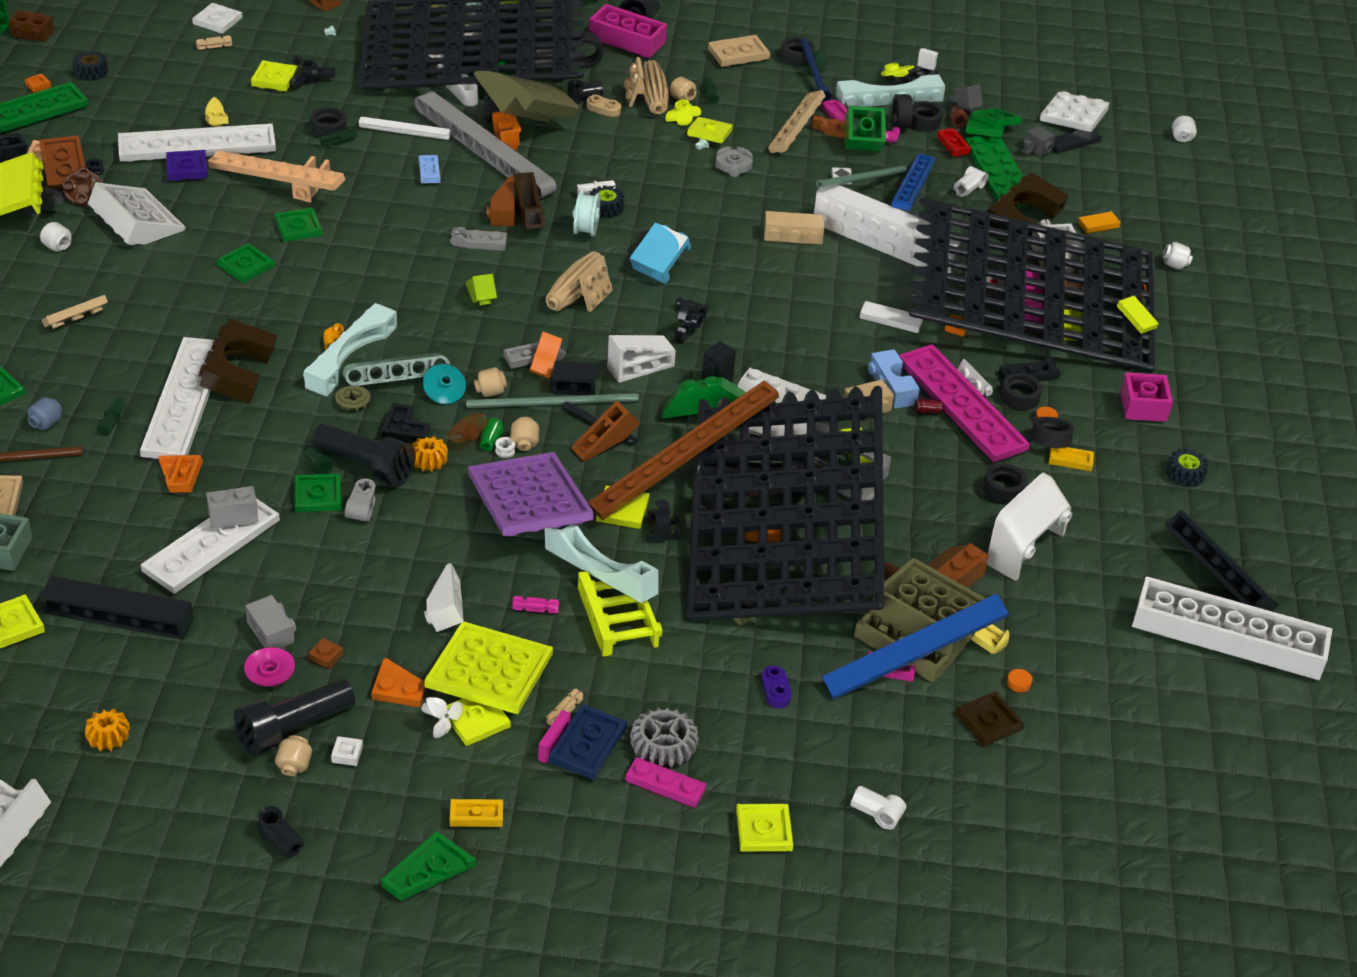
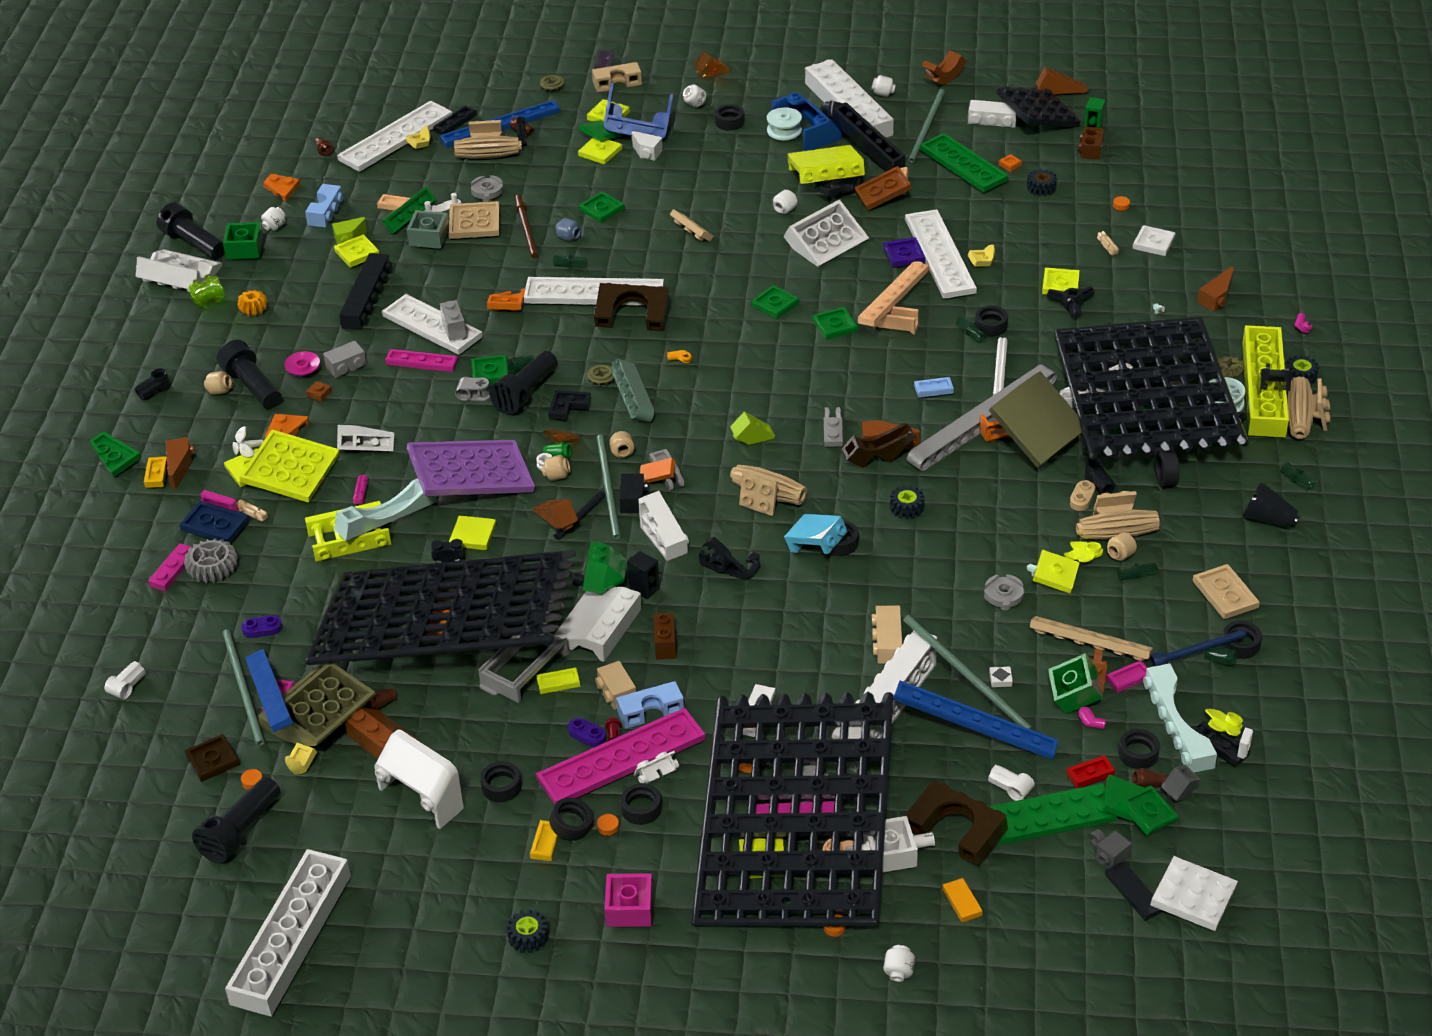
camera: 95 degrees right, 0 degrees up
reddish brown dish [62,168,102,206] -> none
black bush [85,158,104,176] -> none
light aqua arch [303,303,397,397] -> none
white plate [331,736,363,766] -> none
light orange gear [412,436,448,472] -> none
teal dish [423,364,466,405] -> none
light aqua wheel [573,191,601,237] -> none
white axle [577,180,616,195] -> none
dark pink brick [588,4,667,58] -> none
dark orange plate [588,380,779,520] -> none
neon yellow plate [736,804,793,852] -> none
black tyre [892,94,913,129] -> none
black plate [999,357,1061,381] -> none
neon yellow tile [1117,296,1159,334] -> none
black brick [1165,509,1280,612] -> none
white head [1172,116,1197,142] -> none
none -> dark orange slope [166,437,195,490]
none -> clear neon green piece [188,274,225,308]
none -> black piece [192,777,281,863]
none -> sand green piece [222,629,265,746]
none -> dark pink tile [385,349,458,372]
none -> dark purple plate [568,718,606,747]
none -> reddish brown brick [653,613,676,660]
none -> orange tile [1113,196,1130,211]

